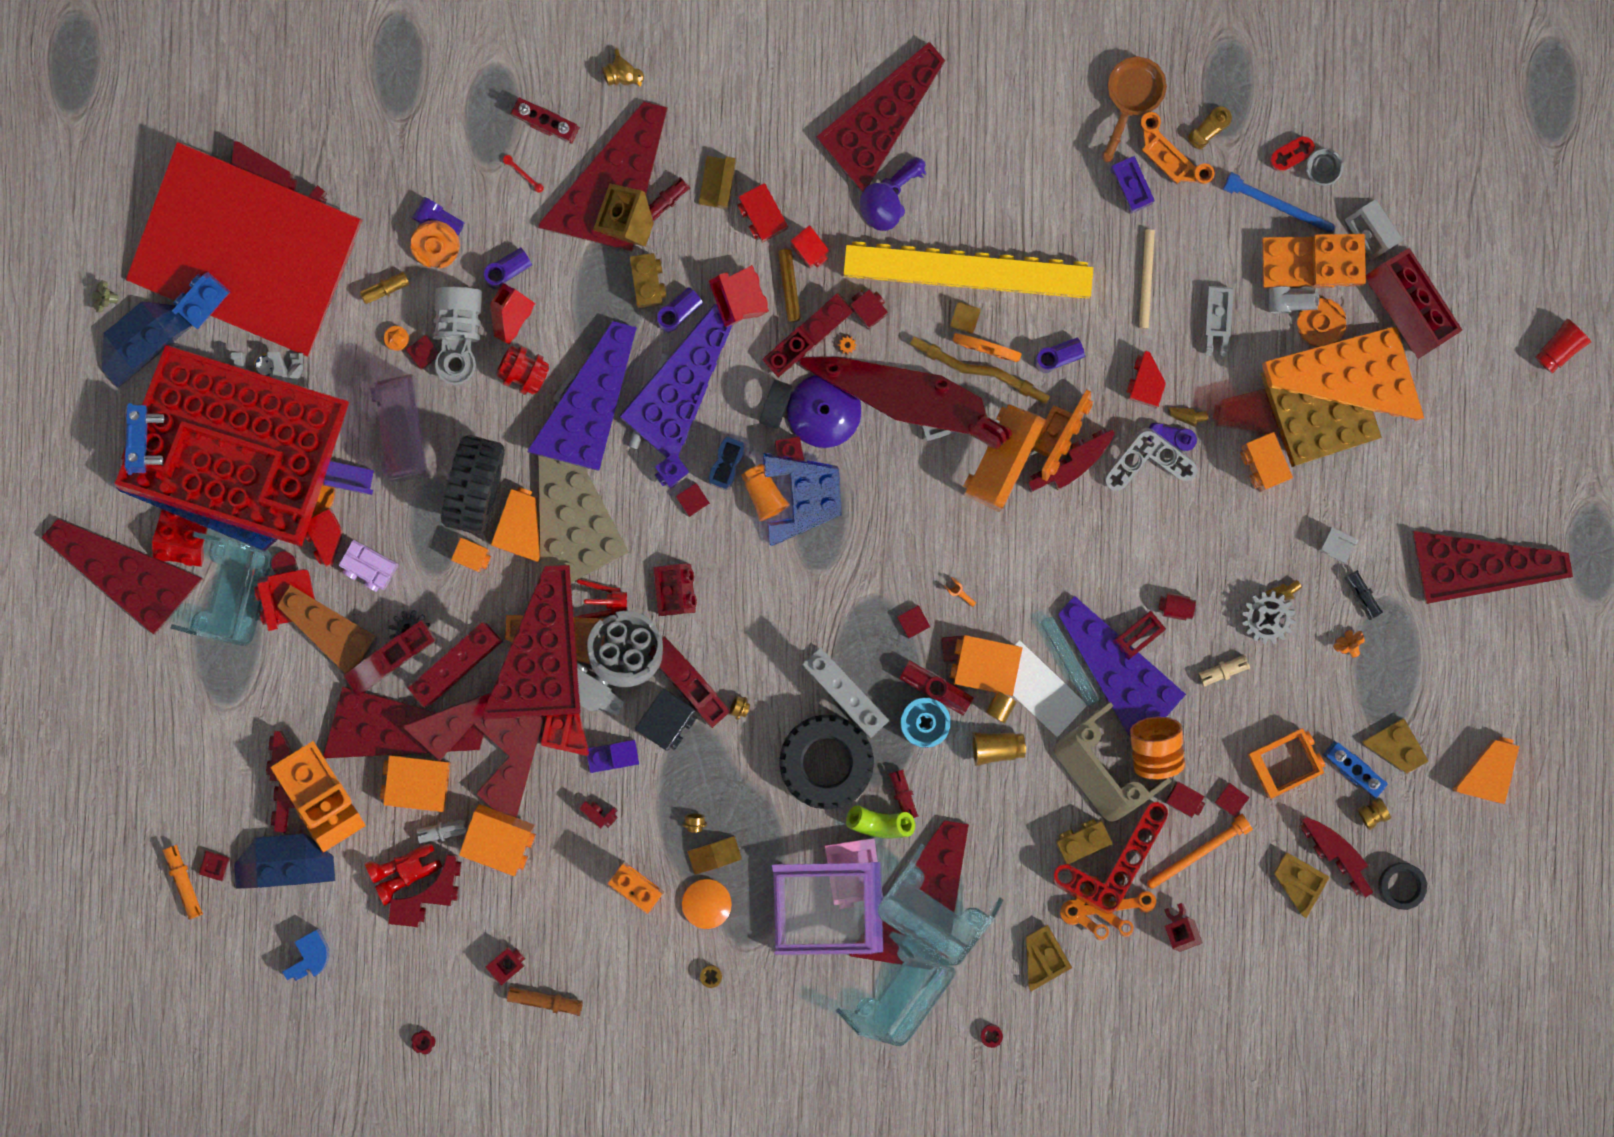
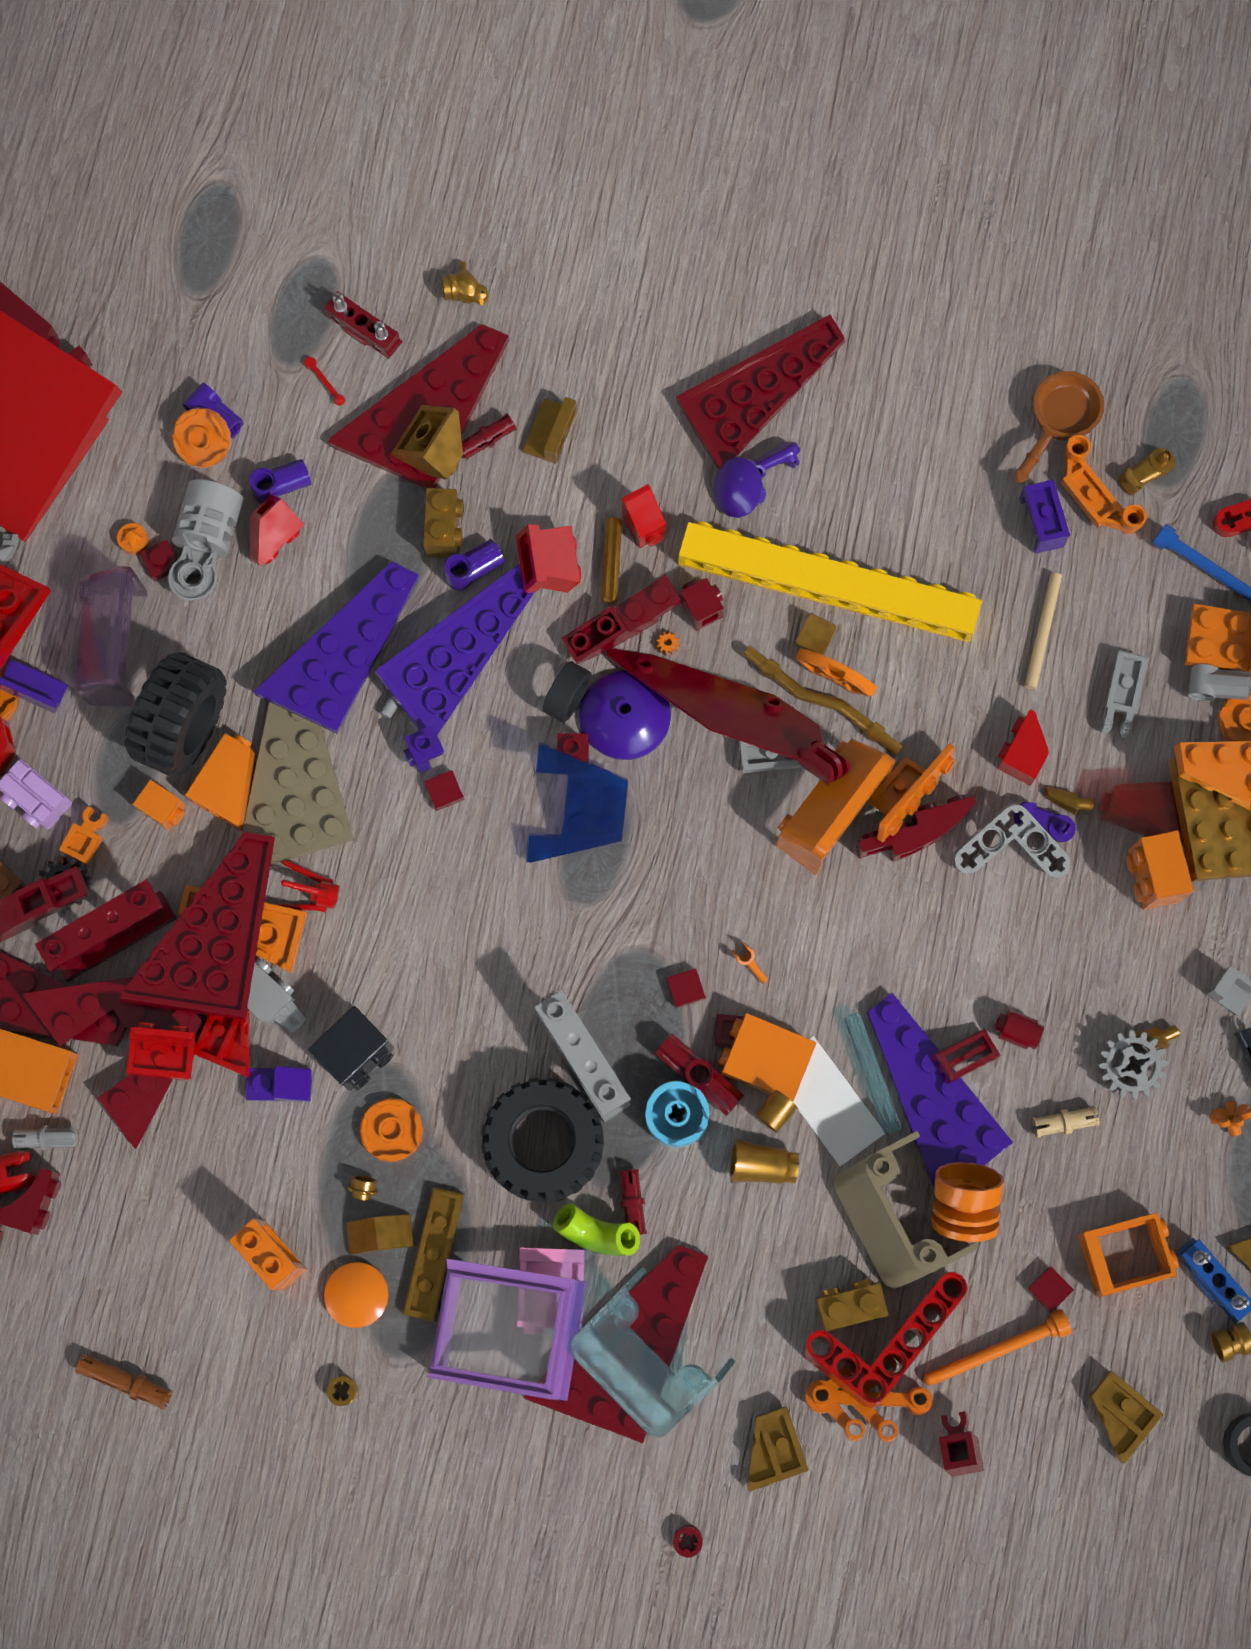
camera: 15 degrees right, 10 degrees down
pearl gold axle [360,271,410,304] -> none
orange brick [459,804,536,876] -> none
dark red brick [485,946,526,986] -> none
red piece [496,345,549,395] -> none
dark red bracket [579,801,618,829] -> none
light grey cylinder [588,611,663,687] -> none
dark red slope [648,636,731,728] -> none
dark red bracket [653,564,697,616] -> none
dark blue brick [709,437,744,491] -> none
pearl gold plate [729,696,750,720] -> none
red brick [737,183,788,243] -> none
orange plant [741,464,790,521] -> none
clear light blue windscreen [836,932,956,1046] -> none
dark purple piece [1034,337,1086,373] -> none
dark red brick [1164,781,1205,818] -> none
dark red slope [1299,816,1374,898] -> none
none -> orange plate [59,806,109,865]
none -> red bracket [126,1022,195,1081]
none -> orange tile [359,1098,424,1162]
none -> pearl gold tile [402,1187,465,1322]

